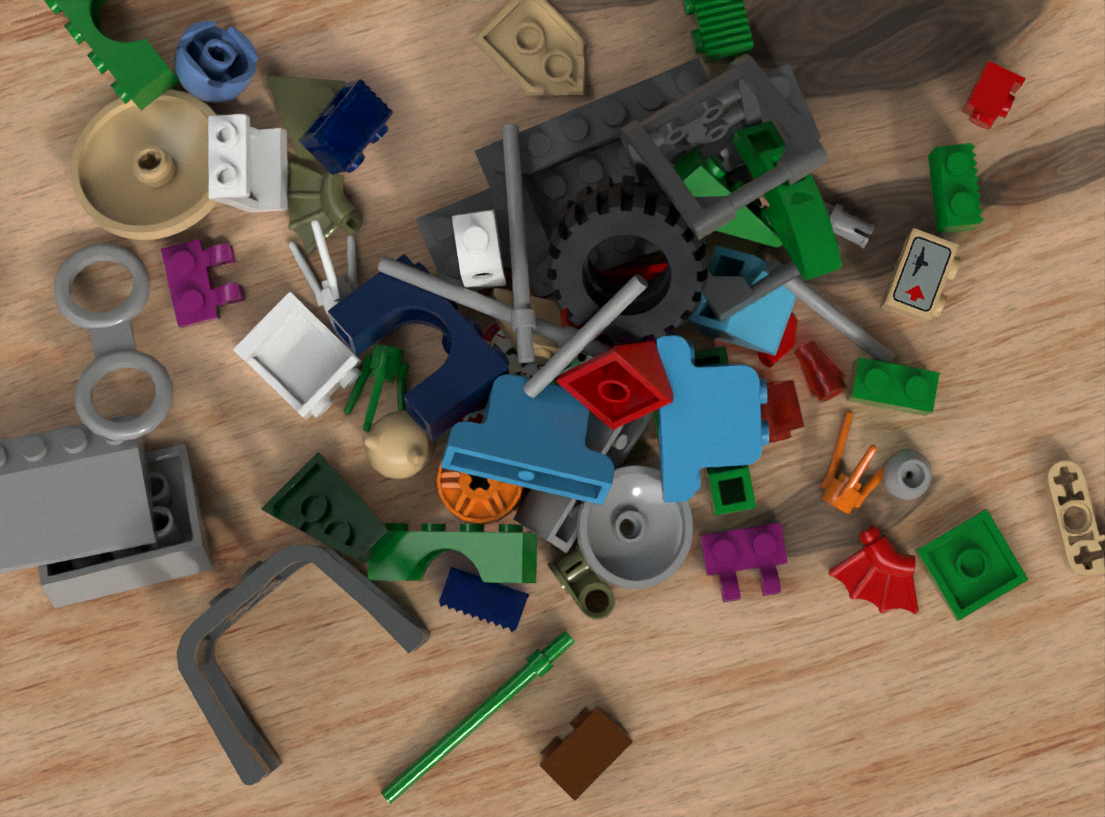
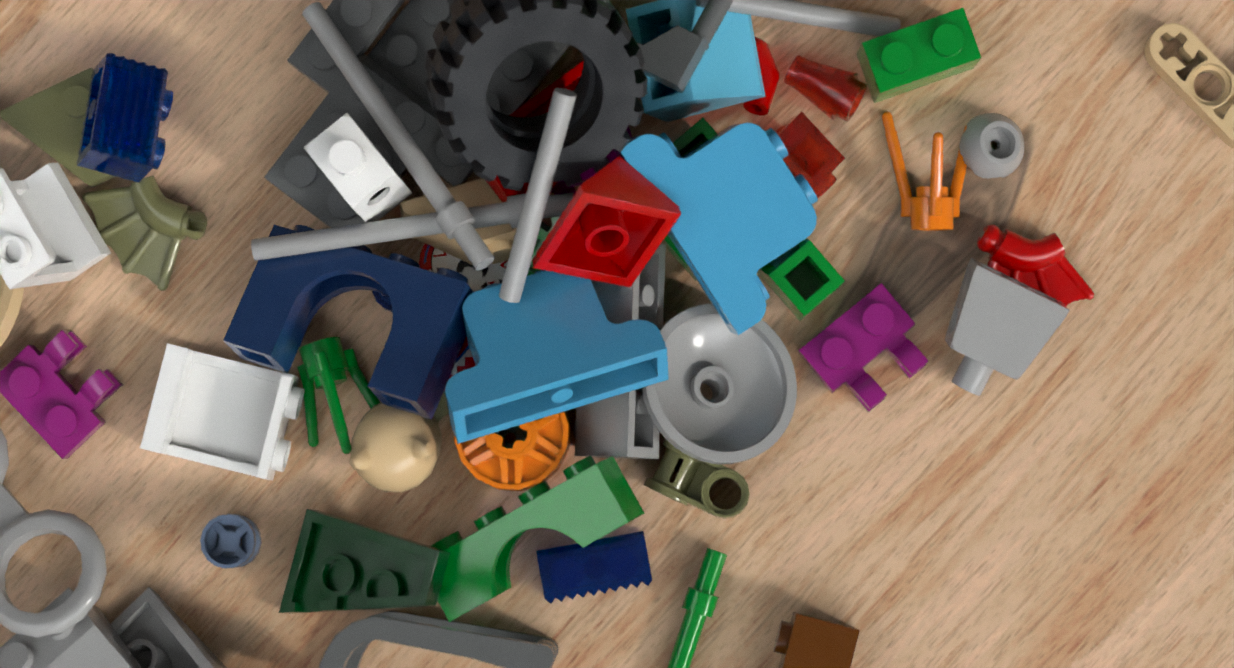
camera: 30 degrees left, 0 degrees up
white plant [289,219,359,315] -> none
green plate [914,509,1029,621] -> none
none -> sand blue wheel [200,514,262,569]
none -> light grey torso [945,258,1069,396]

